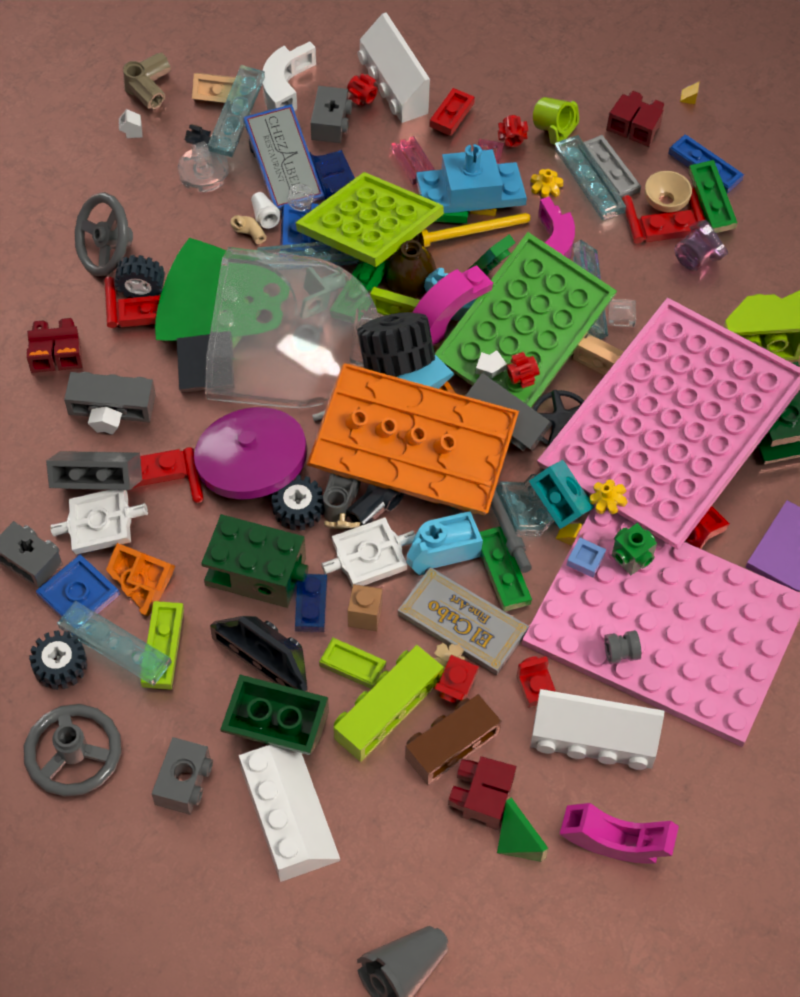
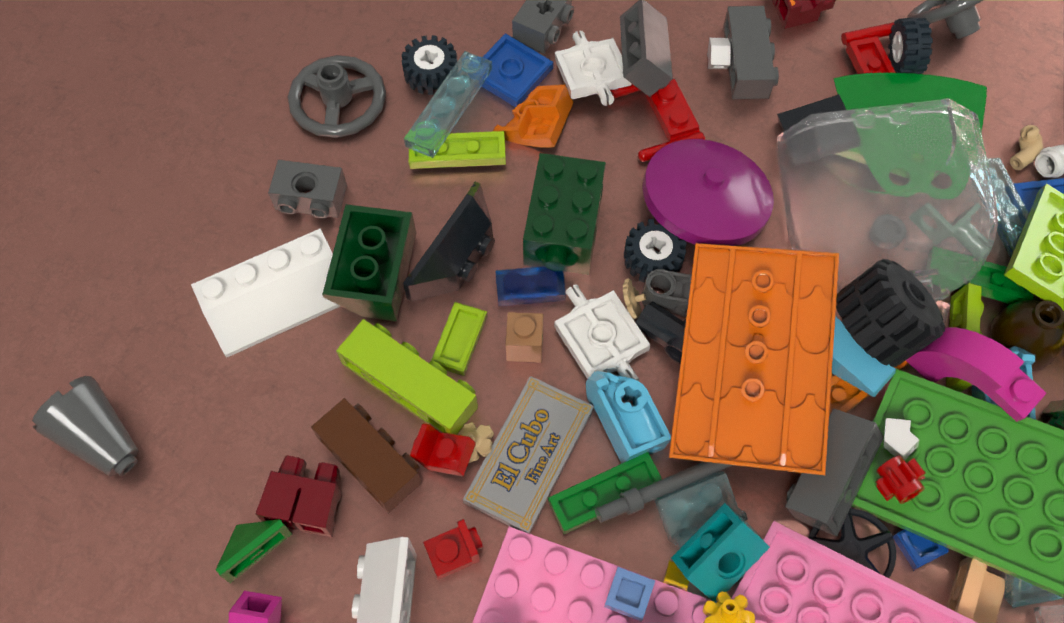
camera: 85 degrees right, 5 degrees up
none -> blue tile [893,530,949,571]

